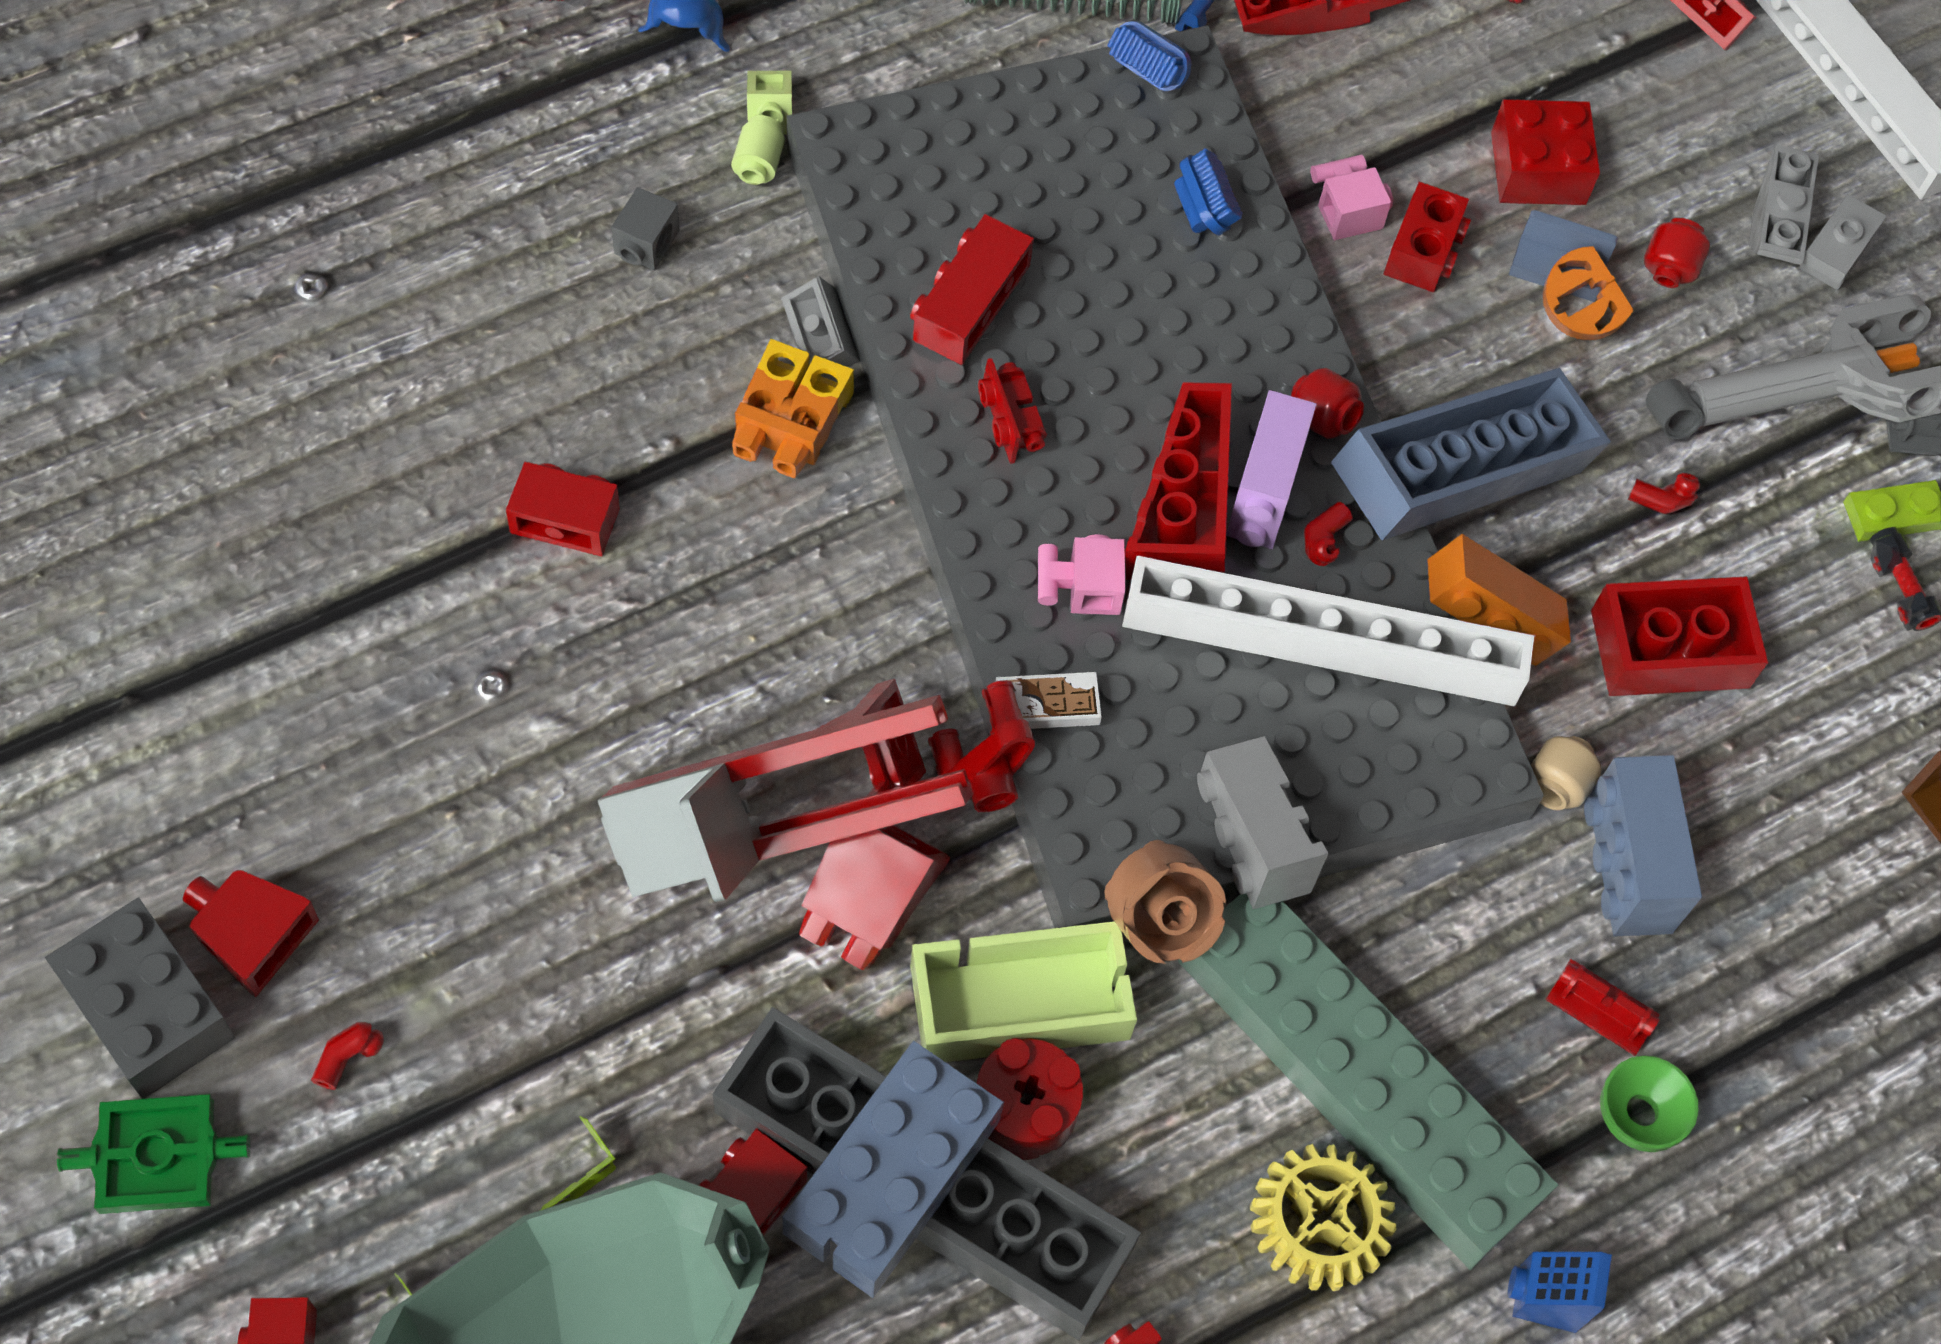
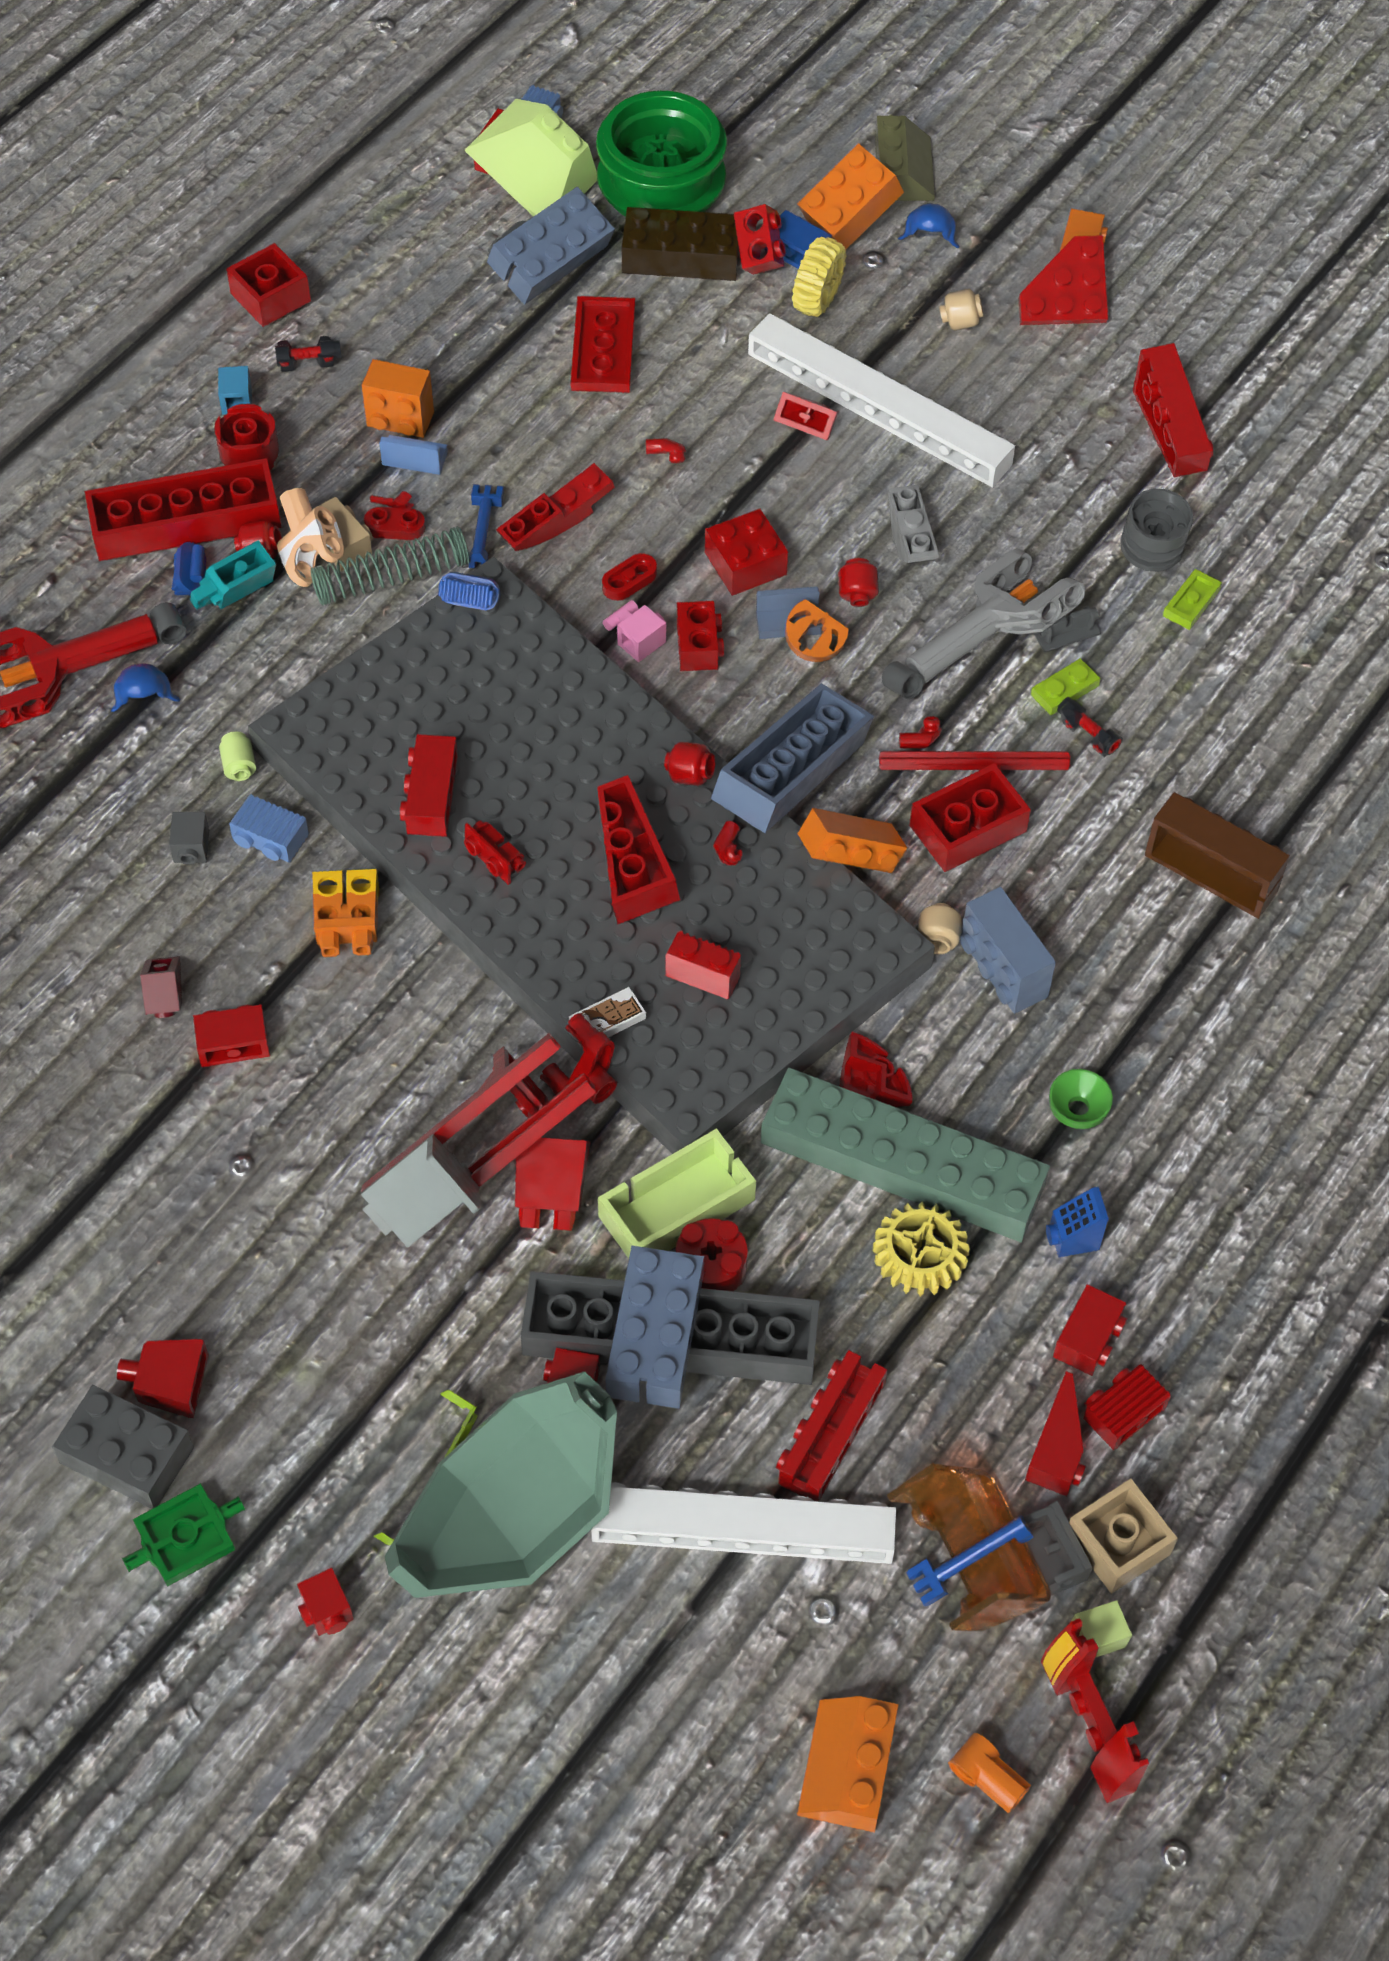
camera: 20 degrees left, 5 degrees down
red arm [311,1022,384,1090] -> none
yellowish green bracket [747,71,792,135] -> none
light grey slope [781,276,860,366] -> none
bright pink brick [1038,534,1125,615] -> none
nougat brick [1104,840,1226,964] -> none
white brick [1122,556,1534,706] -> none
blue piece [1174,148,1243,236] -> none
light grey wedge [1197,736,1329,909] -> none
lavender brick [1226,390,1316,549] -> none
red hinge [1545,959,1660,1056] -> none
light grey brick [1799,193,1886,290] -> none
none -> slope [140,956,182,1018]
none -> medium blue brick [229,794,309,863]
none -> red plate [602,553,657,601]
none -> red brick [665,931,741,999]
none -> red brick [839,1031,912,1107]
none -> red axle [879,751,1070,770]

